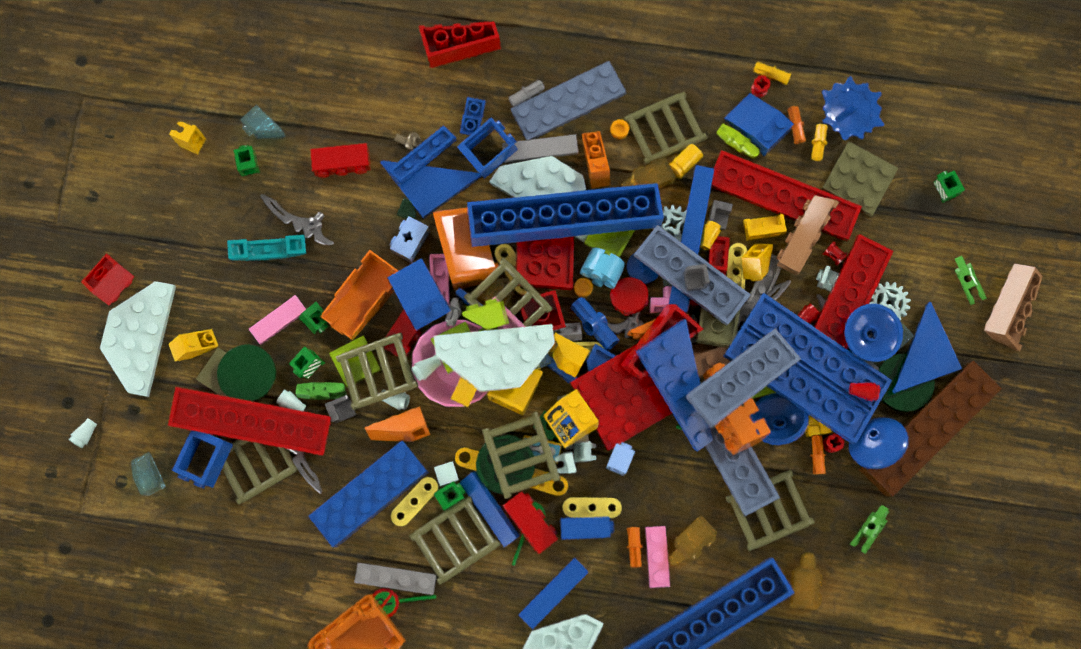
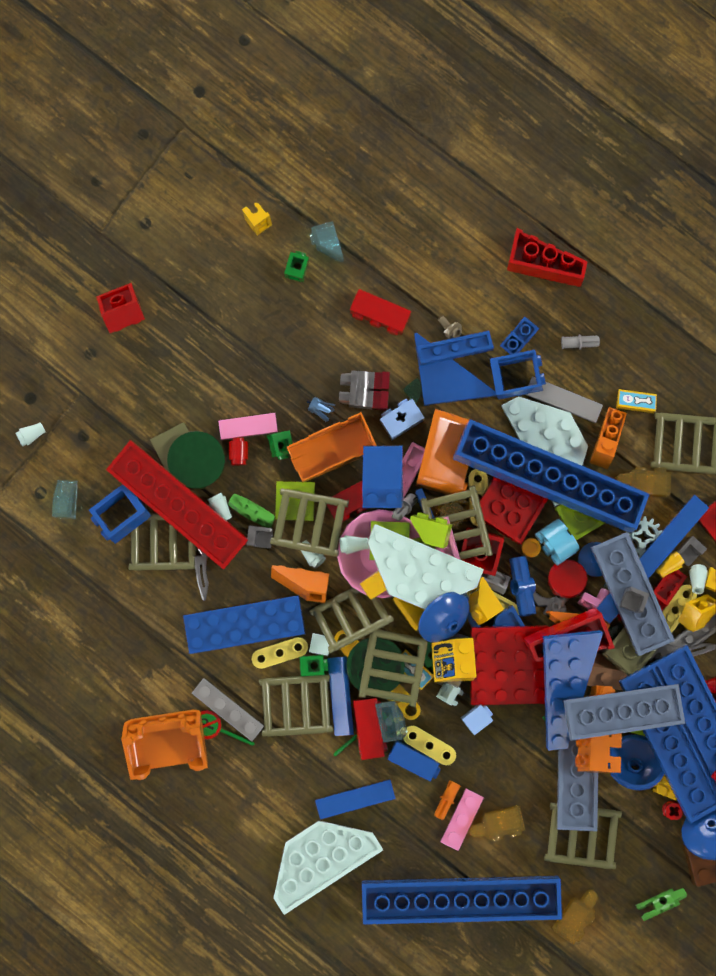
camera: 35 degrees right, 5 degrees up
light aqua plate [100,281,176,397] -> none
yellow slope [168,329,218,362] -> none
teal slope [227,235,306,261] -> none
flat silver piece [260,194,334,245] -> none
green brick [289,346,325,379] -> none
sand blue plate [511,61,626,140] -> none
light aqua tile [554,451,576,474] -> none
light orange tile [610,120,629,139] -> none
yellow piece [668,144,703,179] -> none
orange axle [810,435,826,474] -> none
none -> red brick [229,437,248,466]
none -> flat silver piece [306,397,335,422]
none -> olive bar [309,588,394,653]
none -> flat silver hips [339,371,390,411]
none -> clear light blue slope [375,701,408,743]
none -> blue dish [418,592,470,643]
none -> slope [616,389,657,413]
none -> light aqua cone [689,564,708,594]

